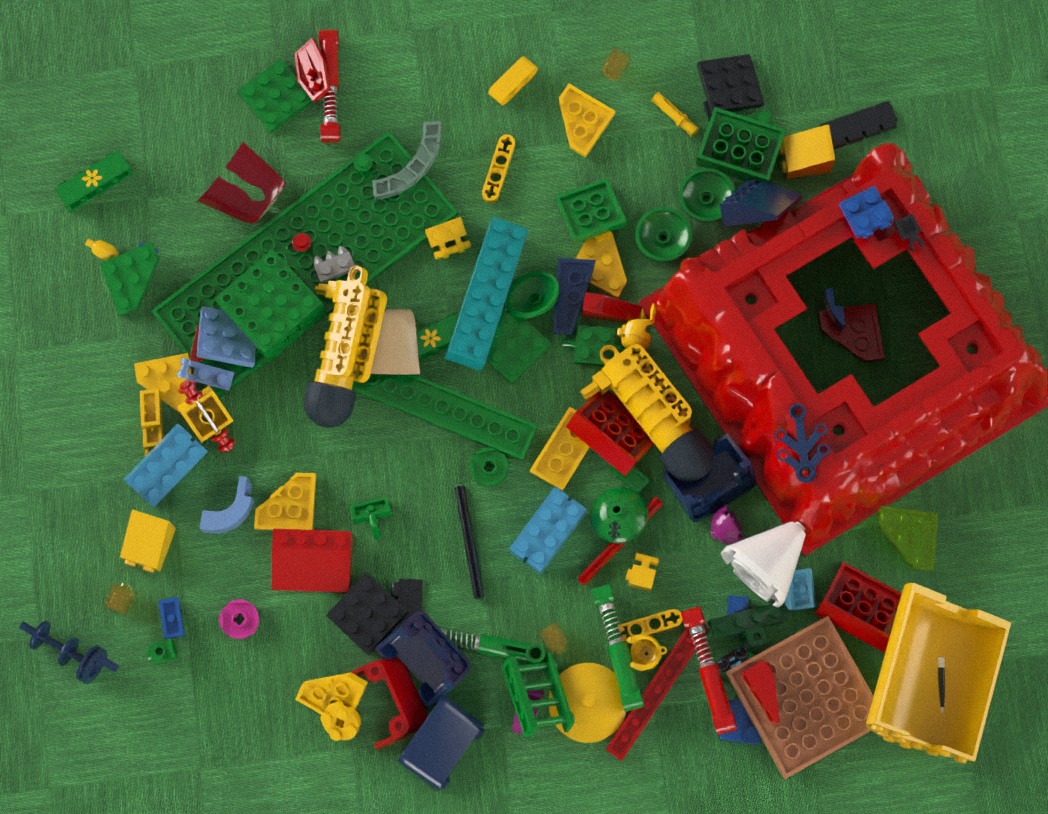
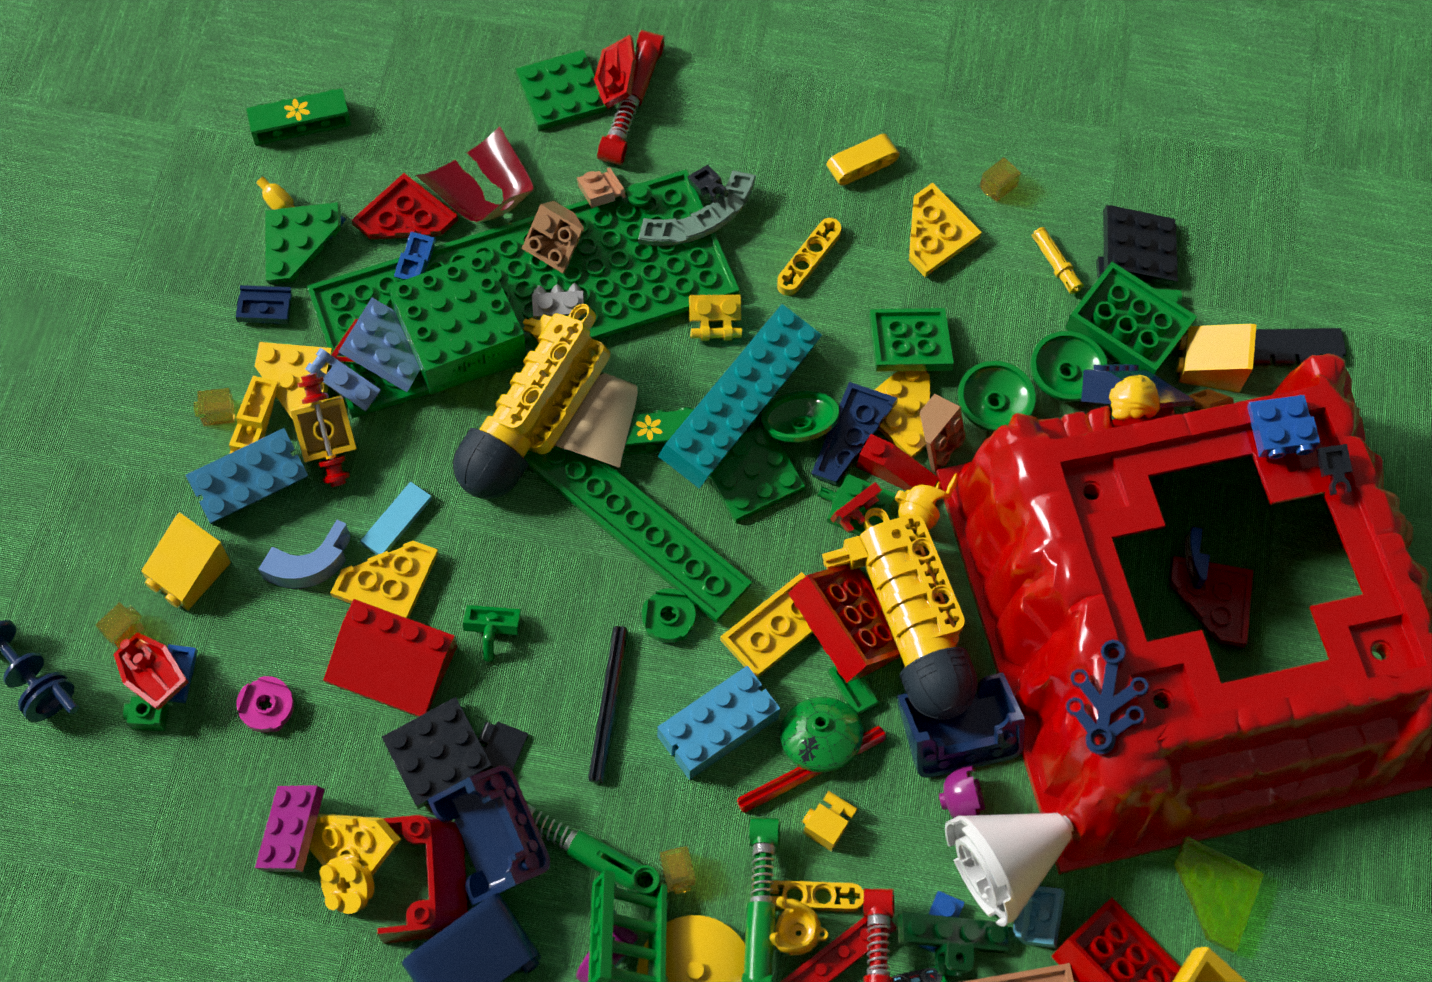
camera: 10 degrees right, 10 degrees down
red plate [292,233,311,252] -> none
none -> red piece [113,632,189,710]
none -> clear yellow brick [194,388,235,426]
none -> dark blue plate [236,285,293,324]
none -> magenta plate [255,785,325,872]
none -> red plate [351,173,458,239]
none -> medium azure tile [360,482,432,555]
none -> blue slope [394,232,436,280]
none -> medium nougat slope [522,201,584,273]
none -> nougat plate [577,168,626,208]
none -> black plate [687,164,728,203]
none -> red plate [830,482,882,533]
none -> medium nougat slope [920,394,965,473]
none -> yellow hair [1109,375,1160,421]
none -> reddish brown tile [1187,389,1234,410]

